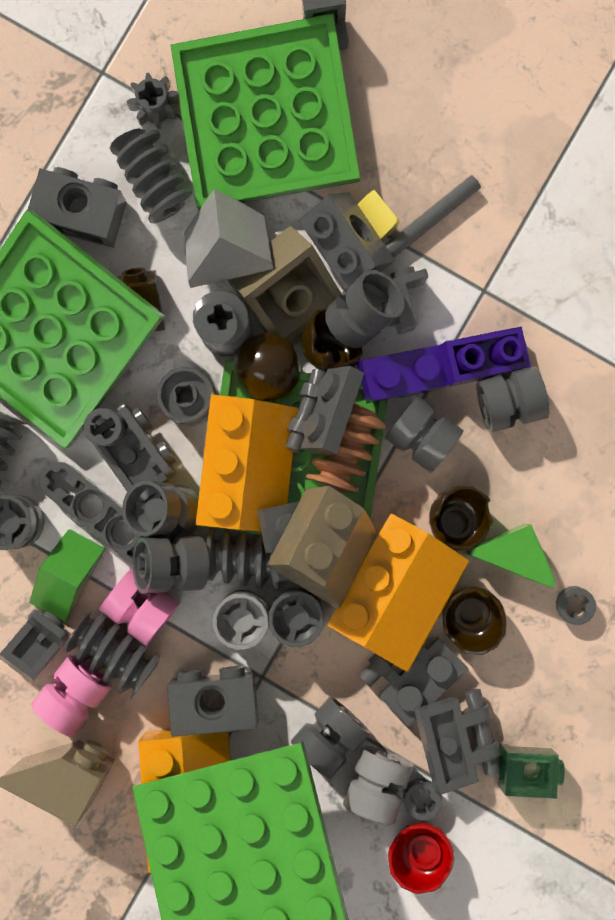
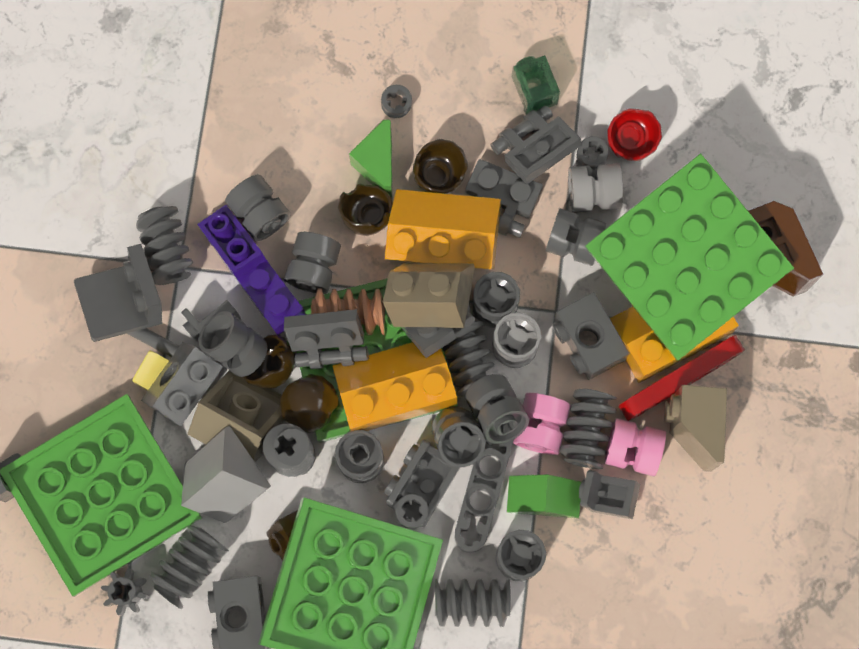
camera: 110 degrees left, 10 degrees down
none -> dark grey bracket [74,244,162,342]
none -> dark grey piece [136,206,193,285]
none -> red beam [618,335,745,421]

